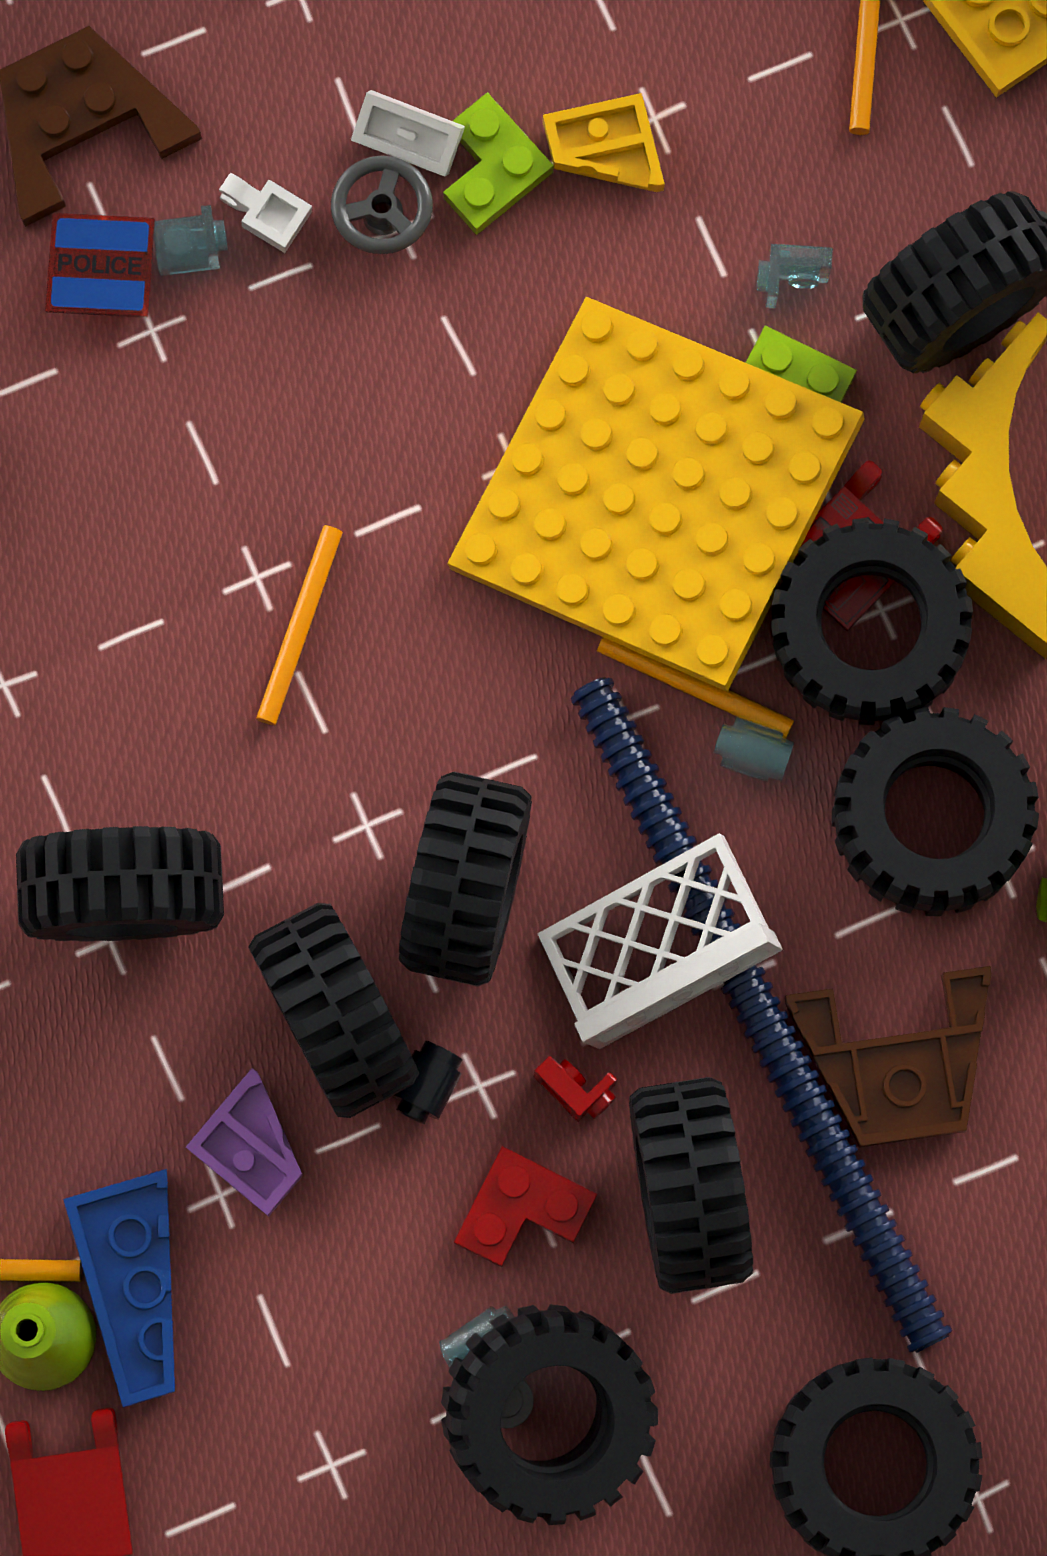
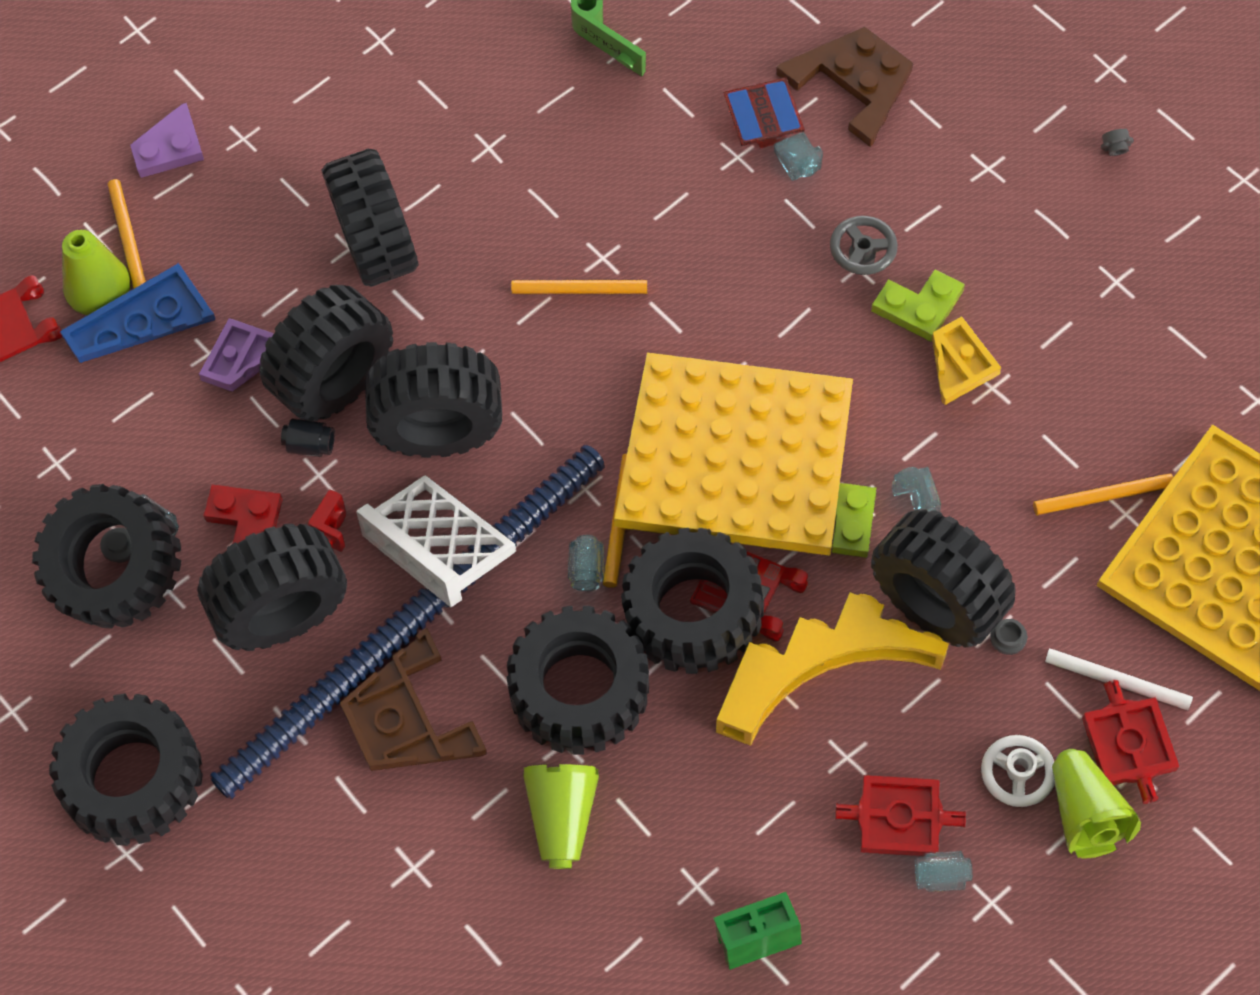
camera: 75 degrees right, 15 degrees down
white plate [219,173,312,253] -> none
white plate [351,90,465,177] -> none

